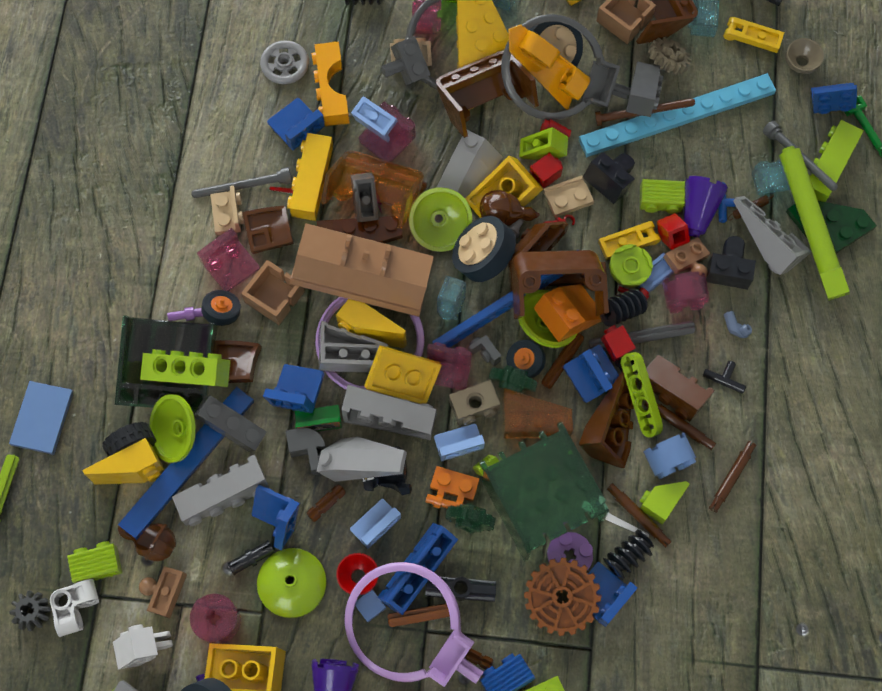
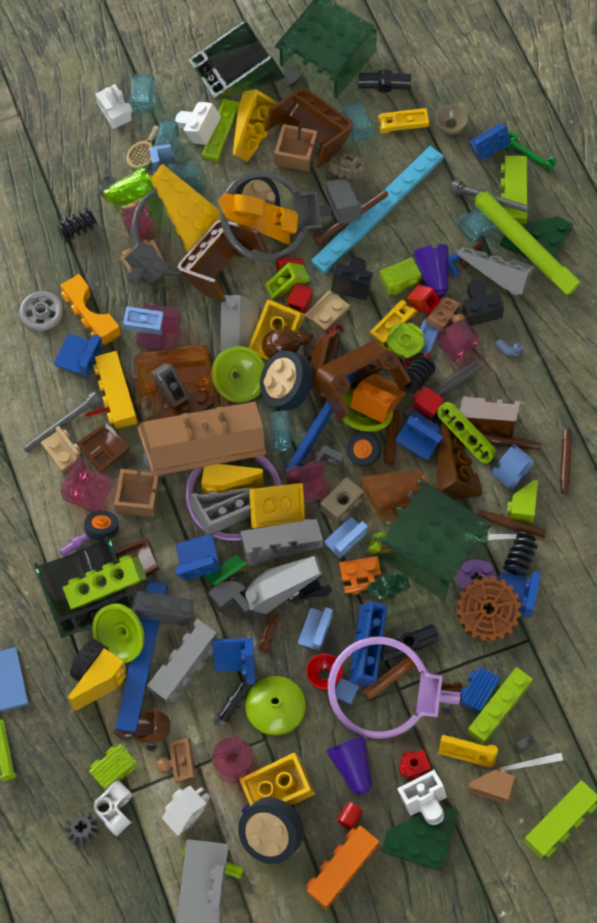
camera: 25 degrees left, 5 degrees down
clear green gear [489,365,538,394] -> none
black piece [703,361,746,393] -> none

